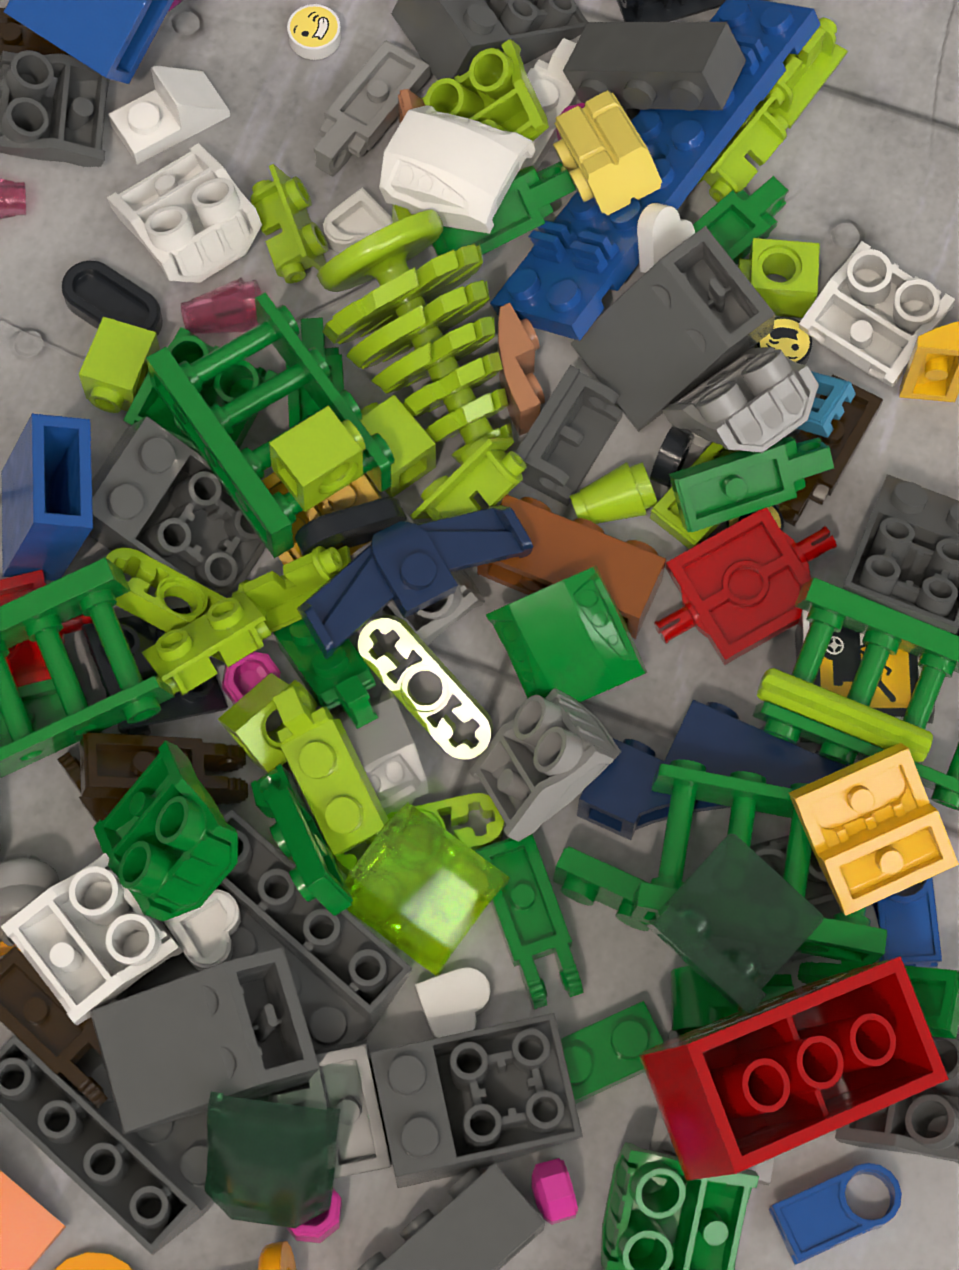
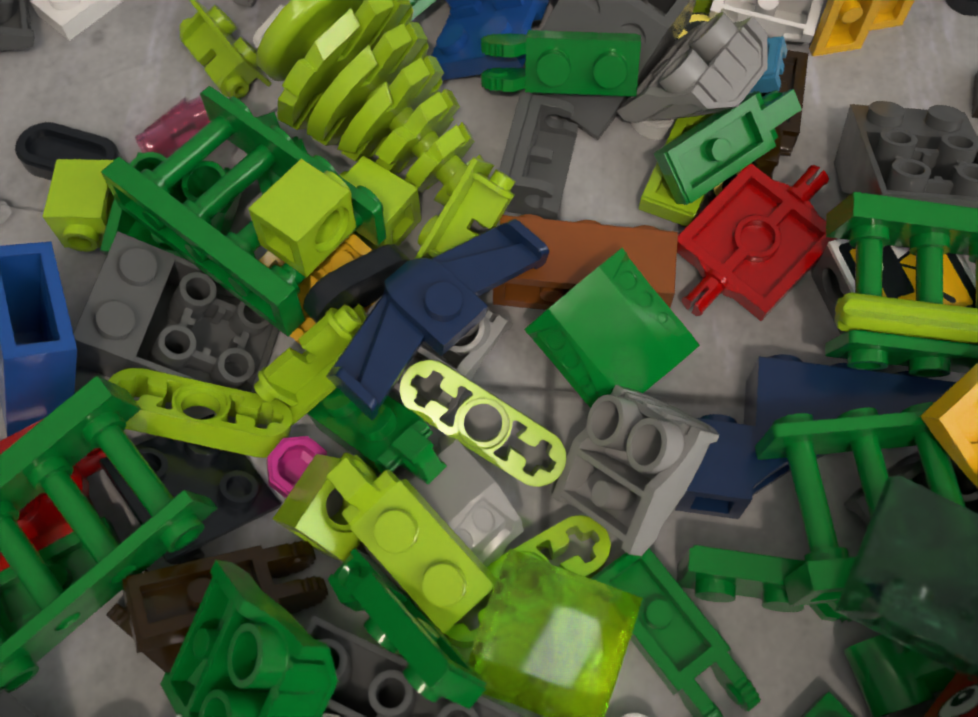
camera: 15 degrees left, 5 degrees down
white slope [106,143,262,283] -> none
lime hinge [141,591,271,696] -> none
nougat slope [498,303,545,436] -> none
lime cone [569,462,657,524] -> none
black tile [650,427,692,487] -> none
none -> green hinge [481,30,641,97]

